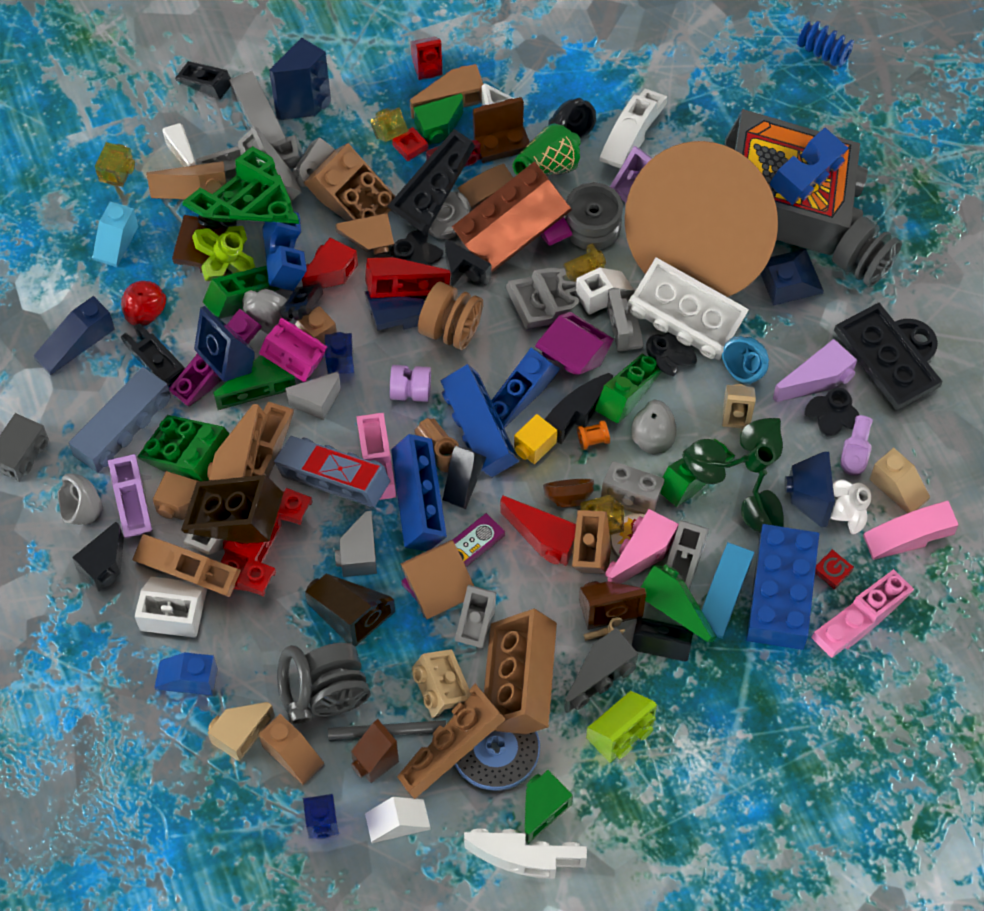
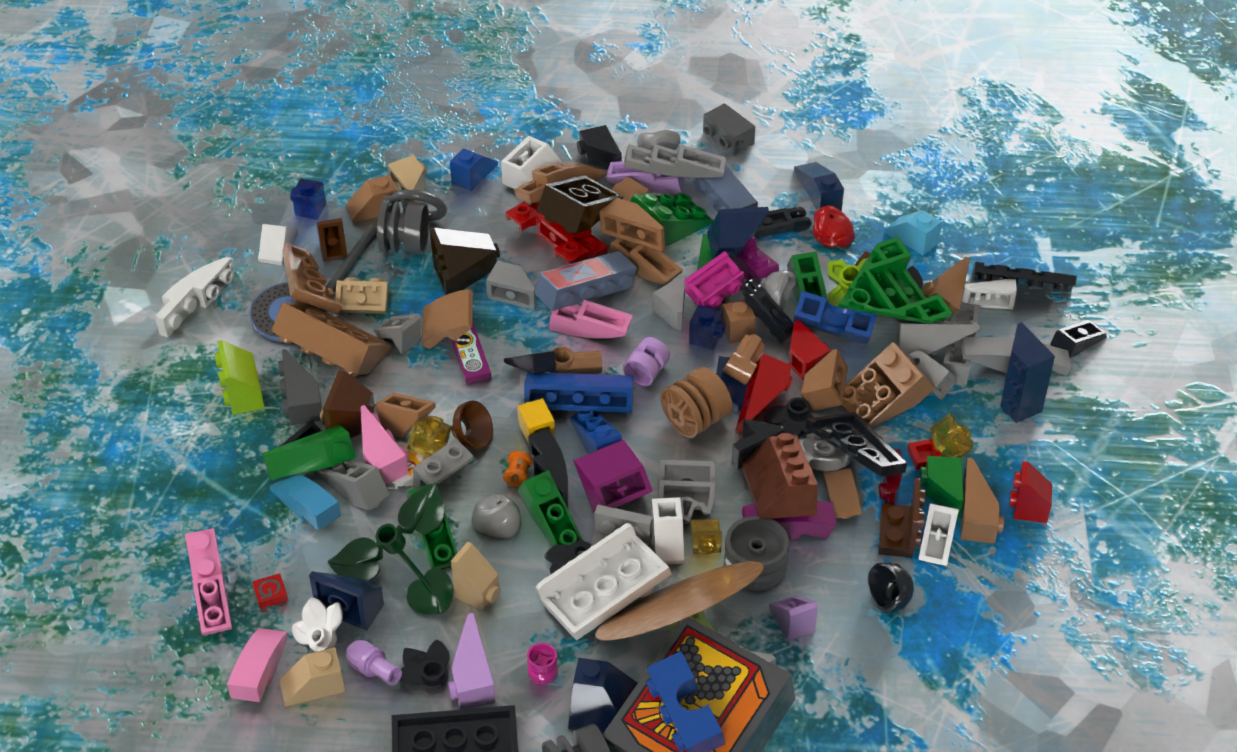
camera: 115 degrees right, 15 degrees down
clear yellow brick [95,142,135,187] -> none
blue brick [391,434,447,551] -> none
red slope [500,495,576,566] -> none
green cone [513,123,581,176] -> none
green slope [525,770,573,844] -> none
white slope [599,89,667,168] -> none
dark azure hair [722,336,769,384] -> none
blue piece [746,524,820,650] -> none
none -> dark pink wheel [527,643,558,685]
none -> light grey slope [623,144,726,178]
none -> medium nougat piece [722,334,765,385]
none -> black wing [972,262,1077,291]

